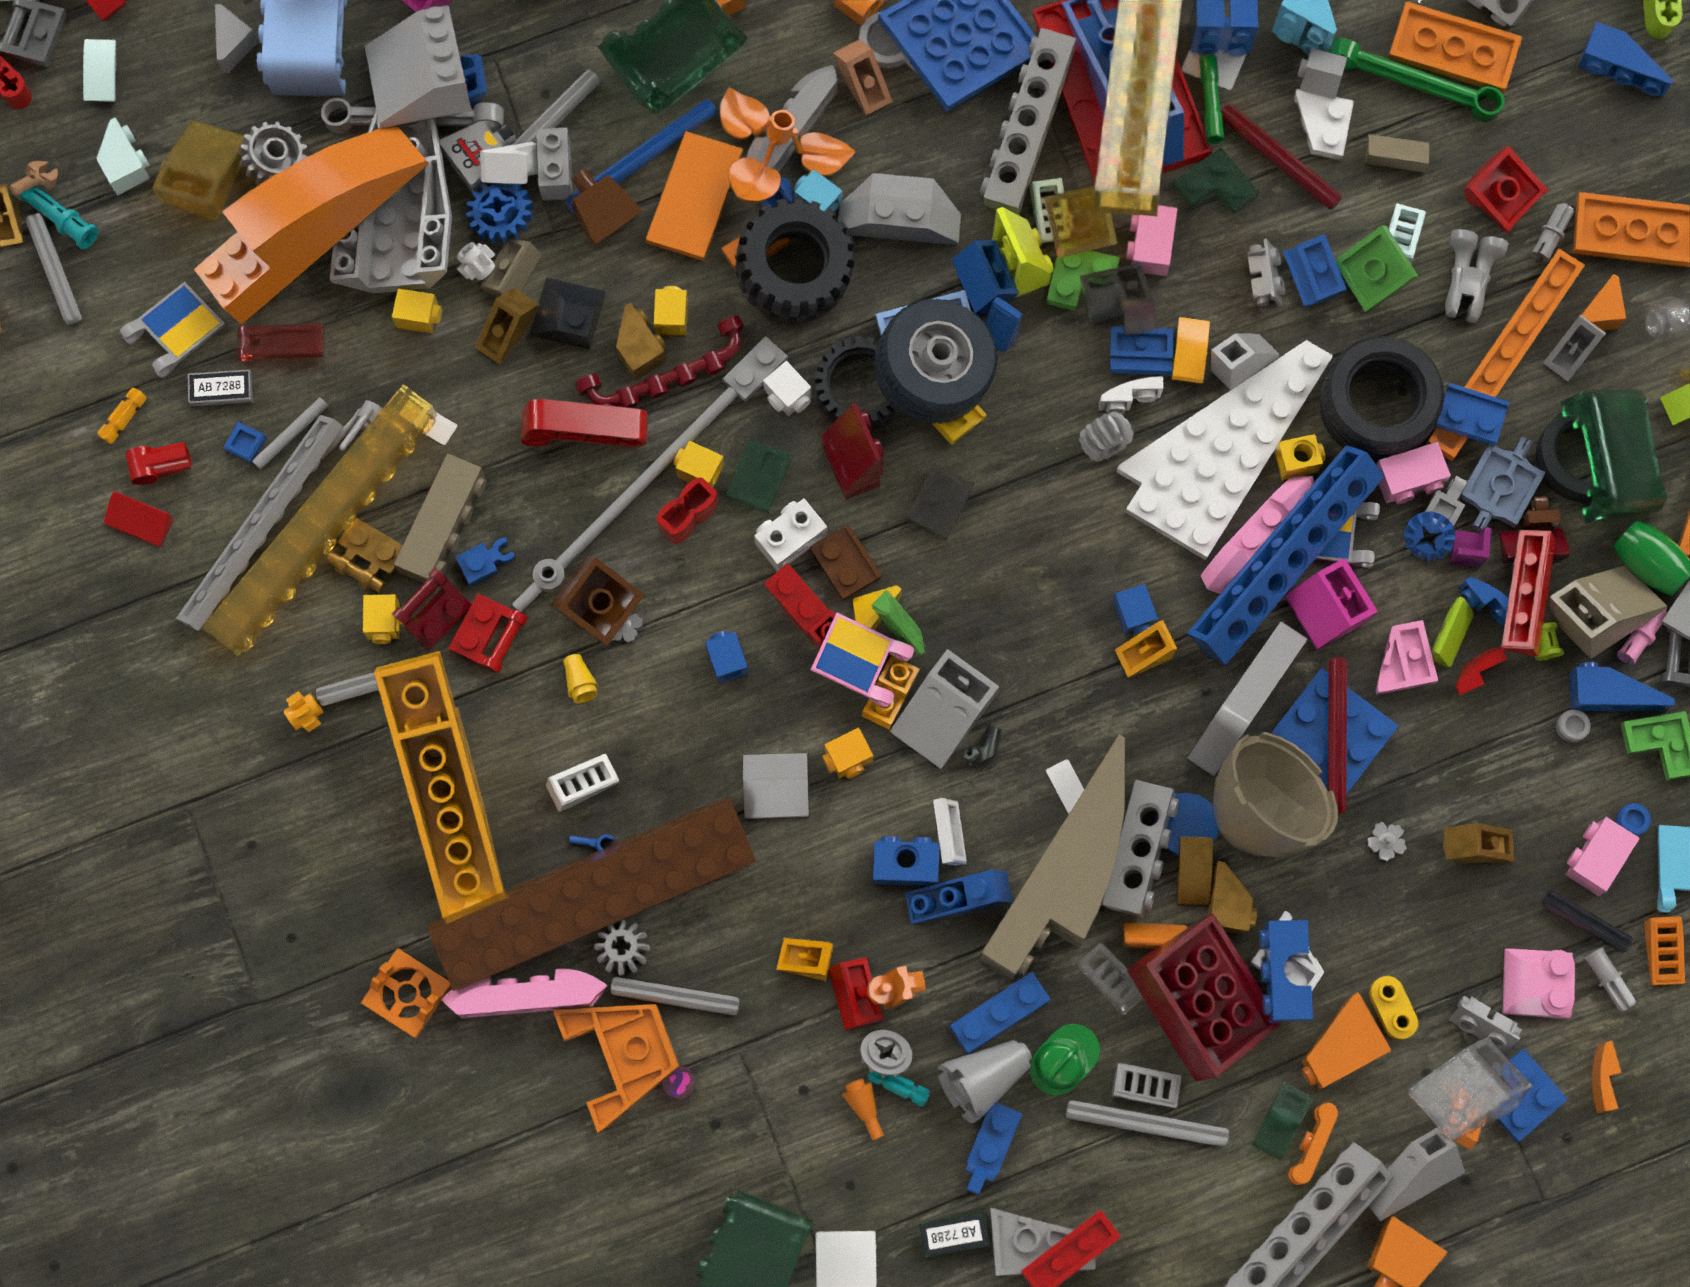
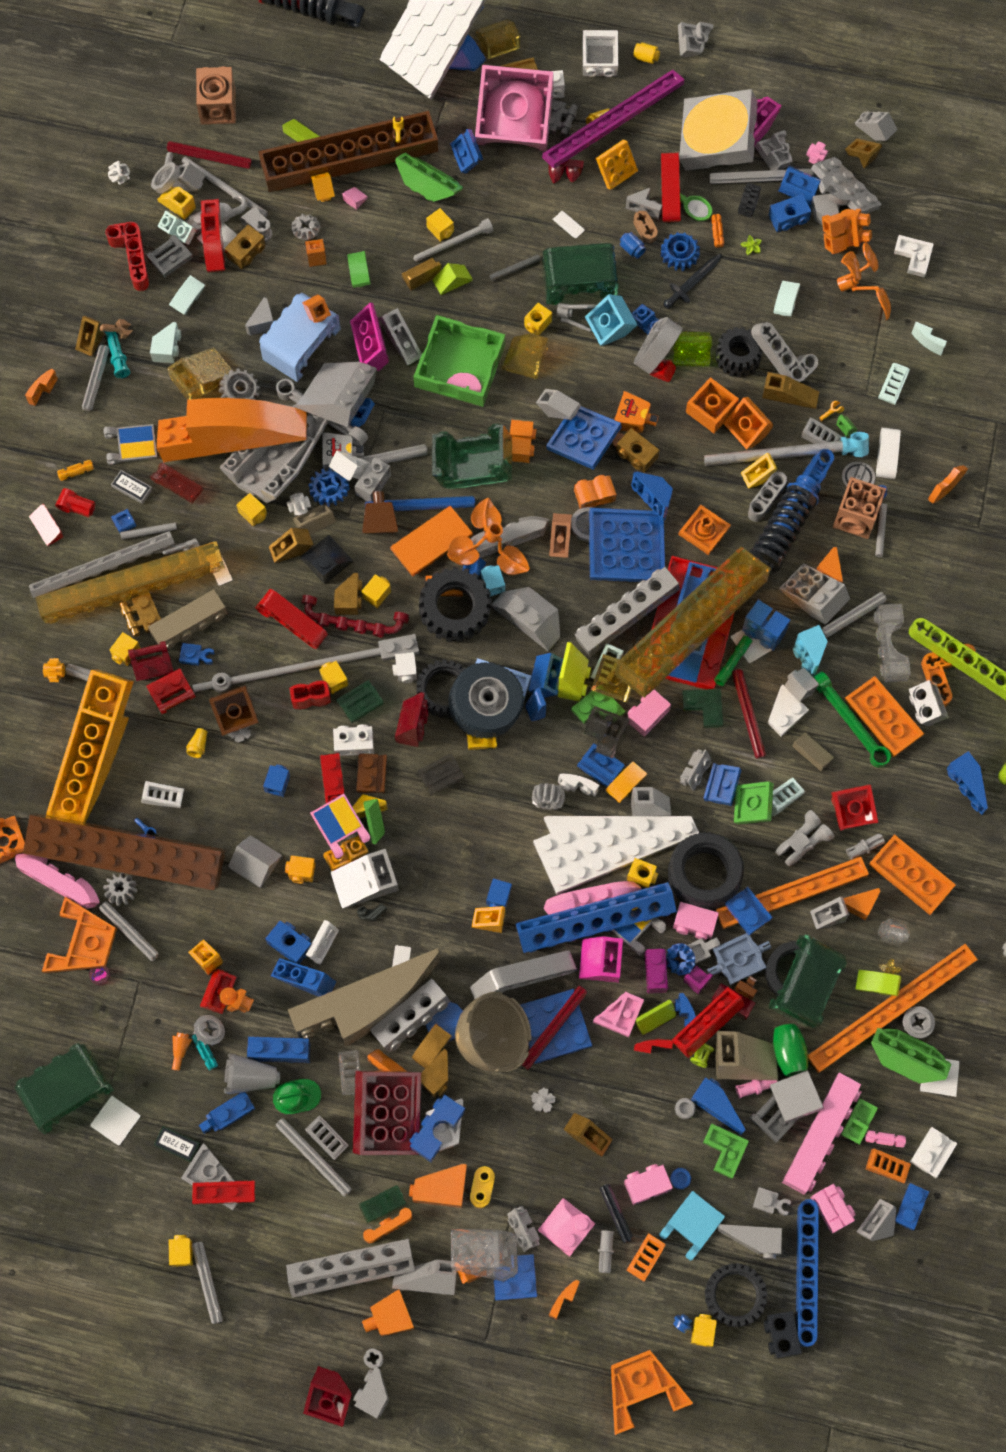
camera: 35 degrees right, 5 degrees down
none -> magenta brick [644,949,668,994]

